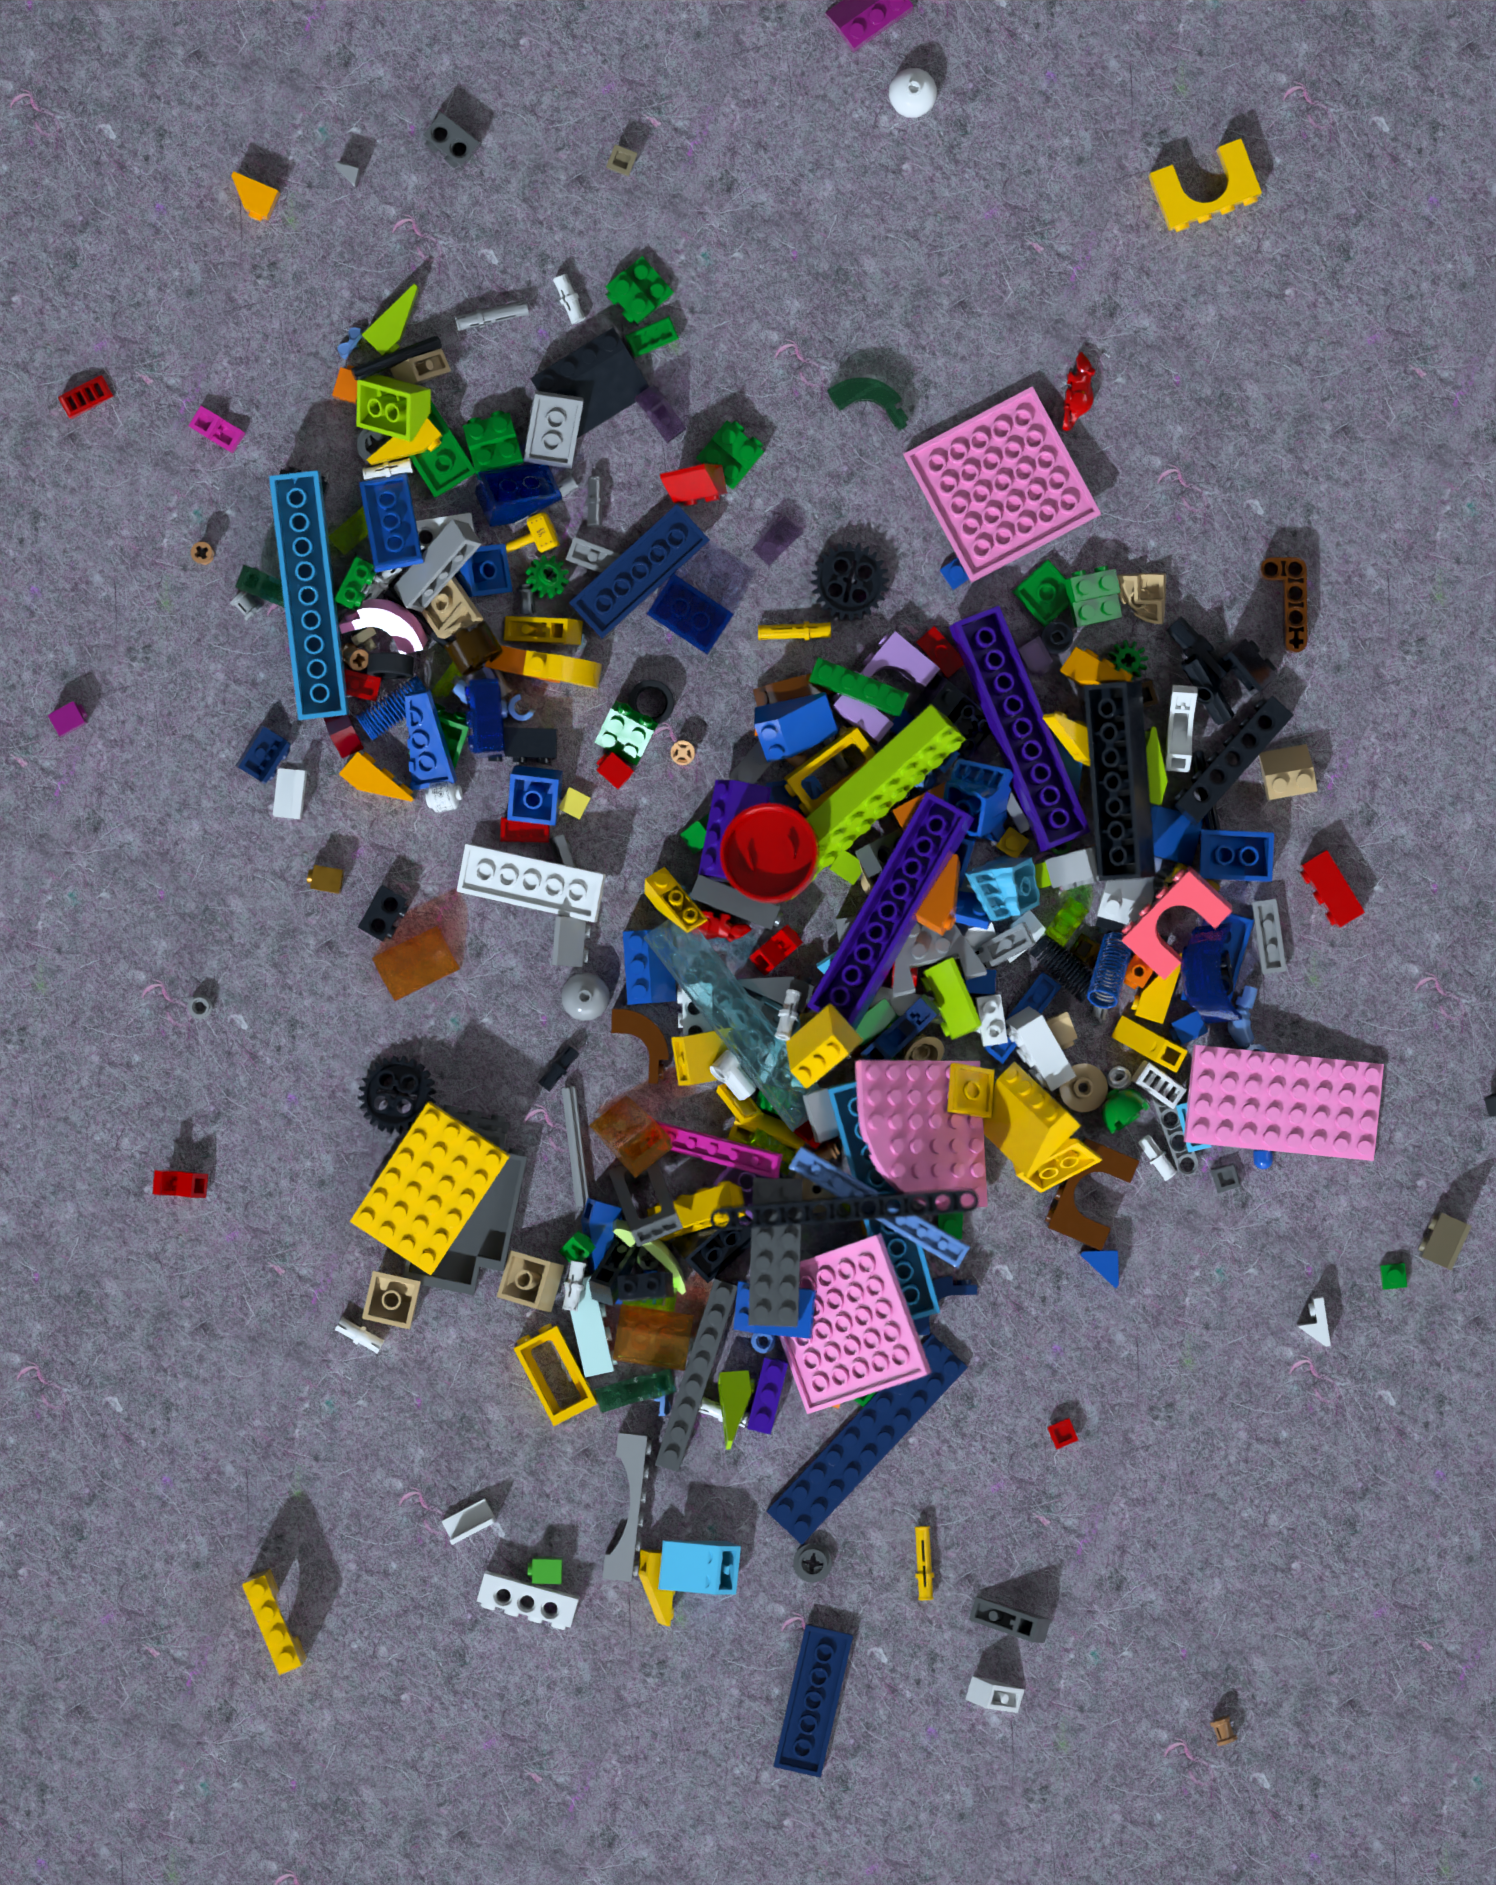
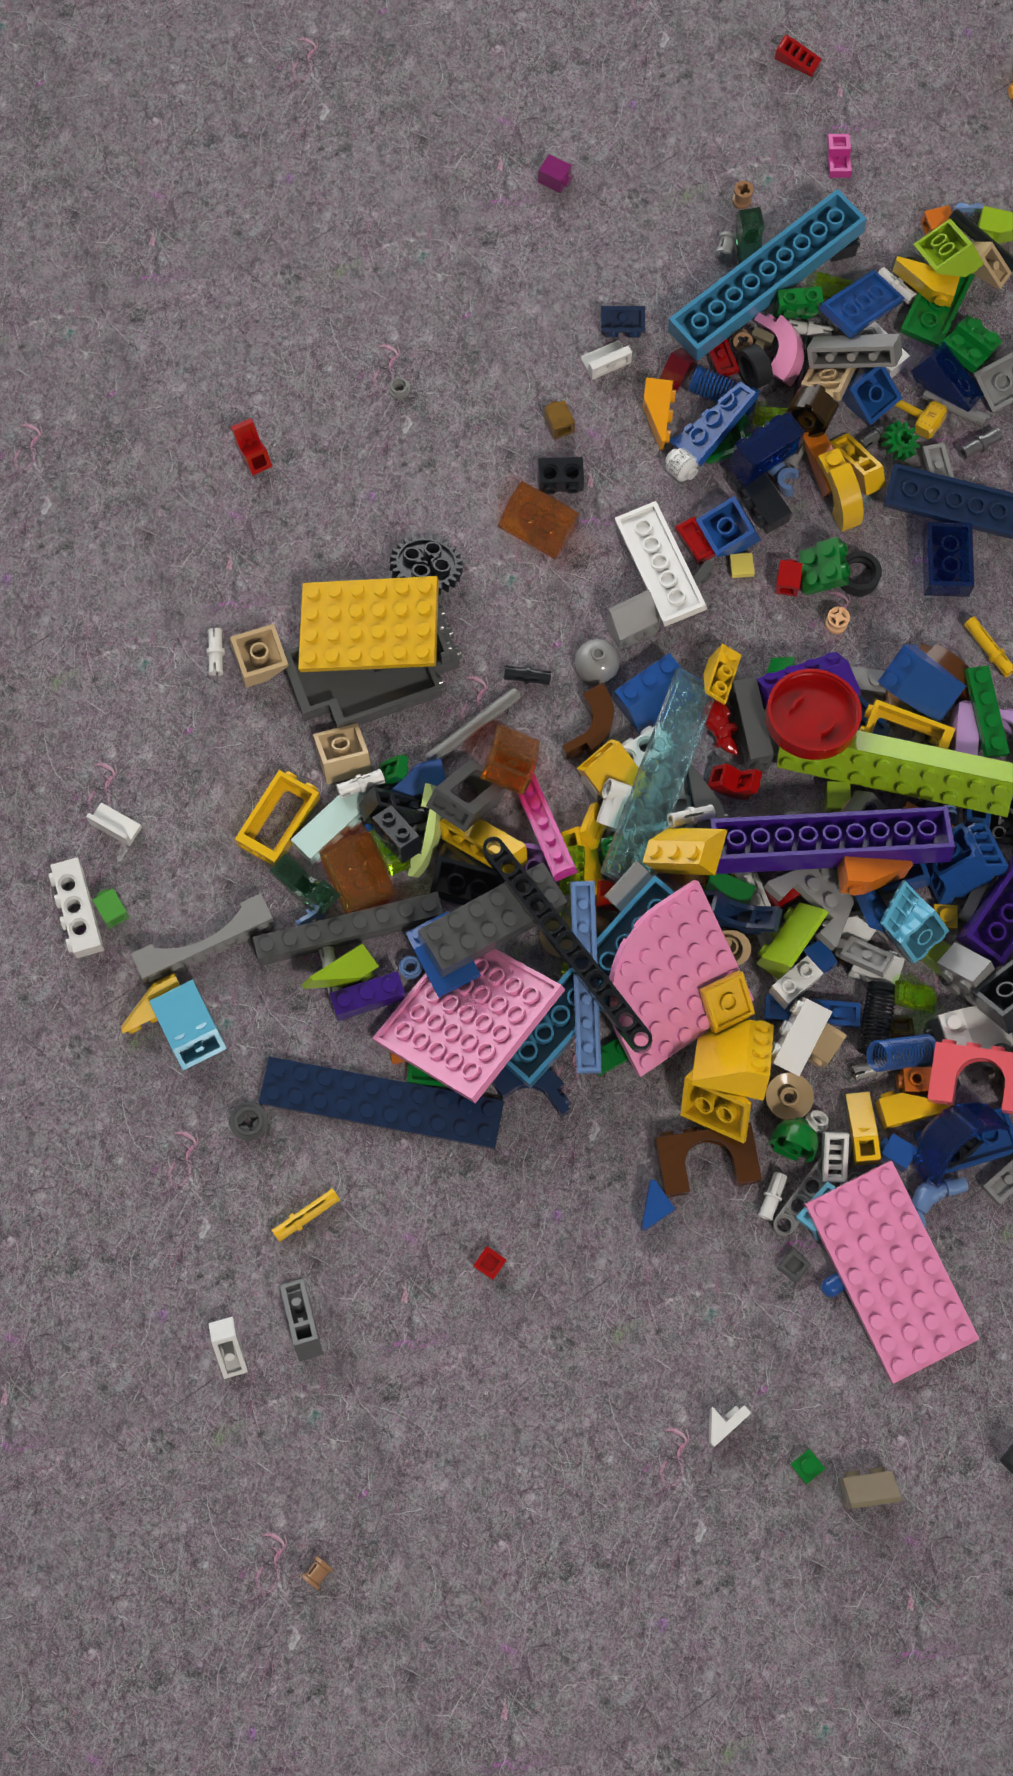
camera: 55 degrees right, 15 degrees down
dark blue plate [773,1624,853,1778] -> none

